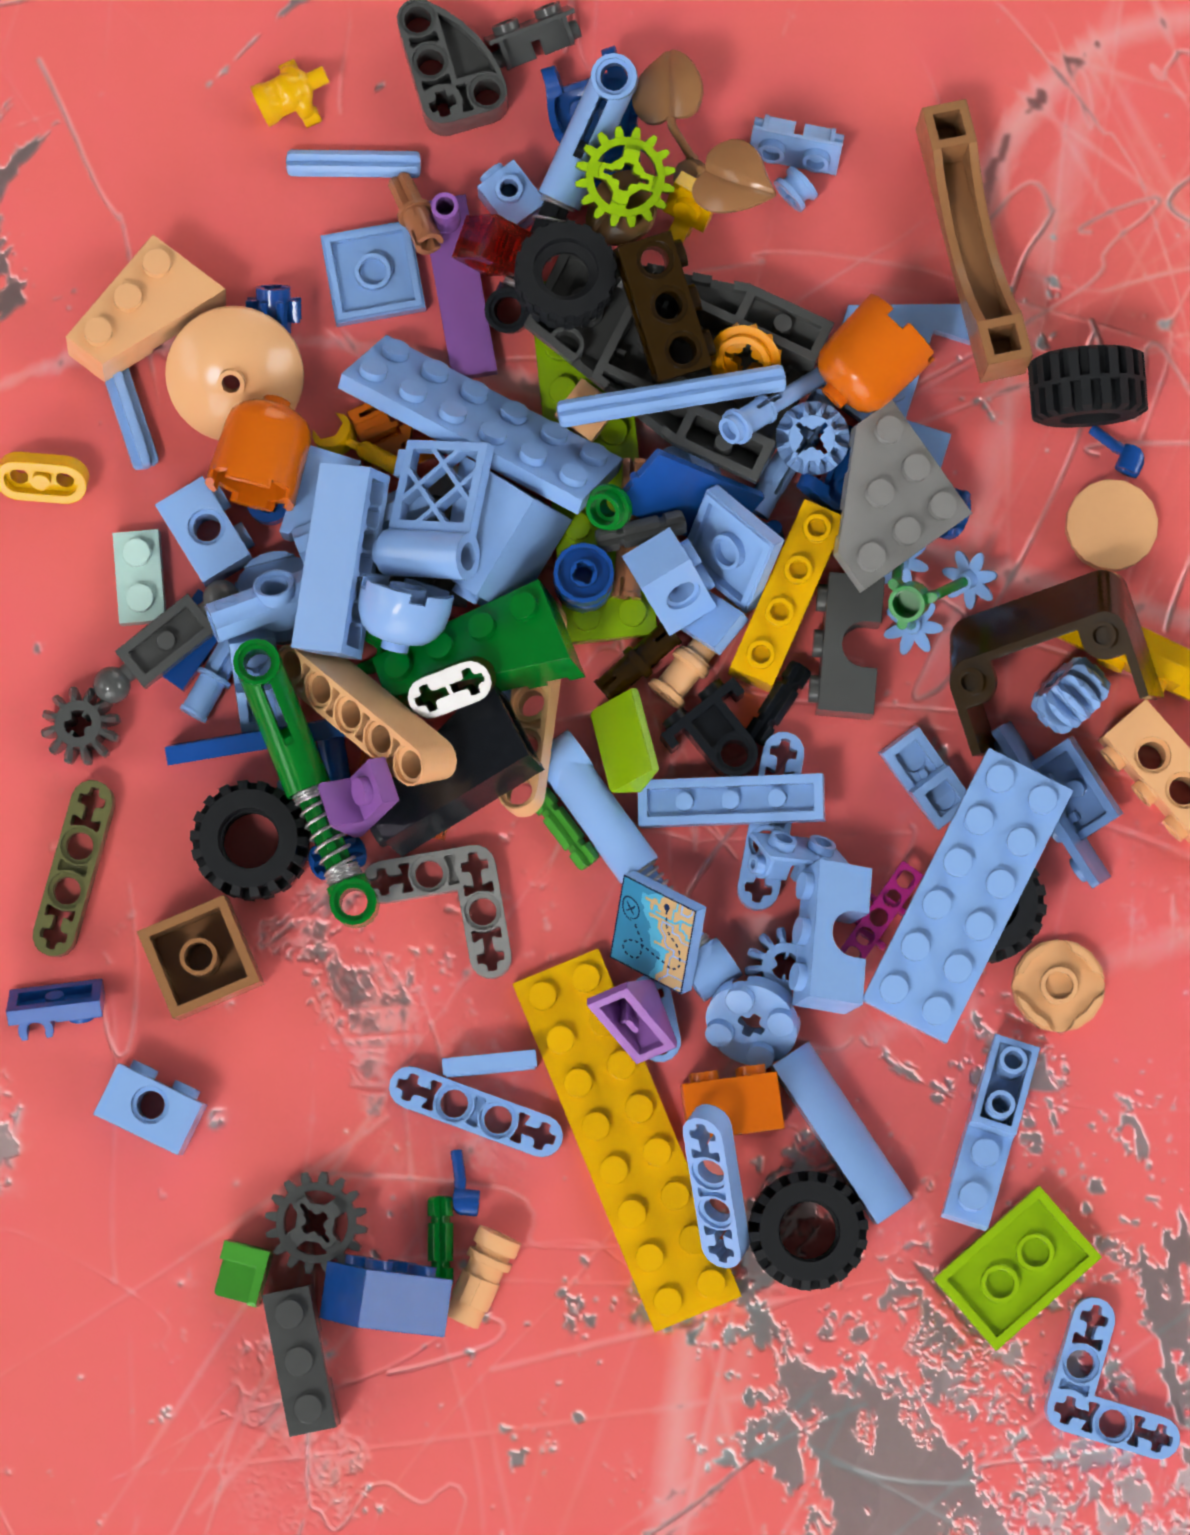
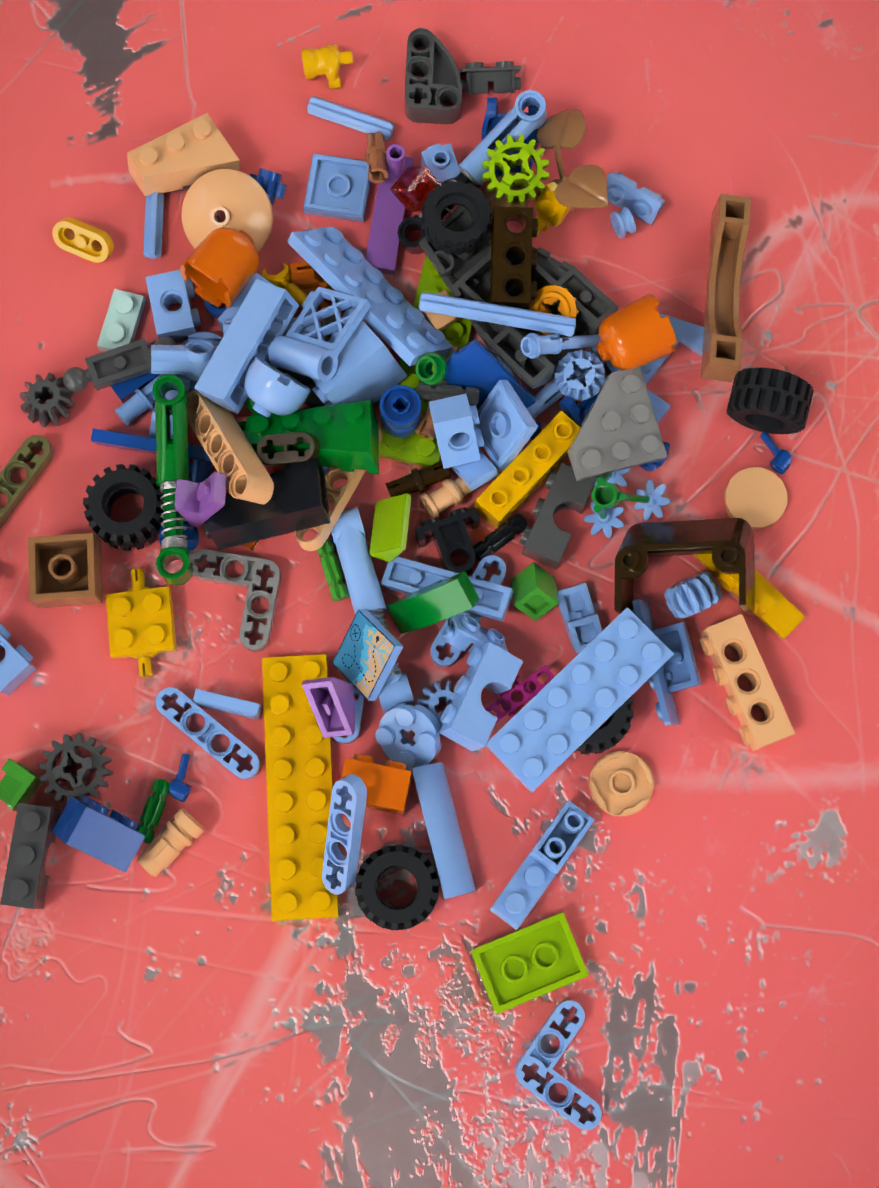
camera: 15 degrees right, 5 degrees down
none -> yellow plate [106,568,177,678]
none -> green slope [386,571,480,634]
none -> bright green panel [511,562,559,621]

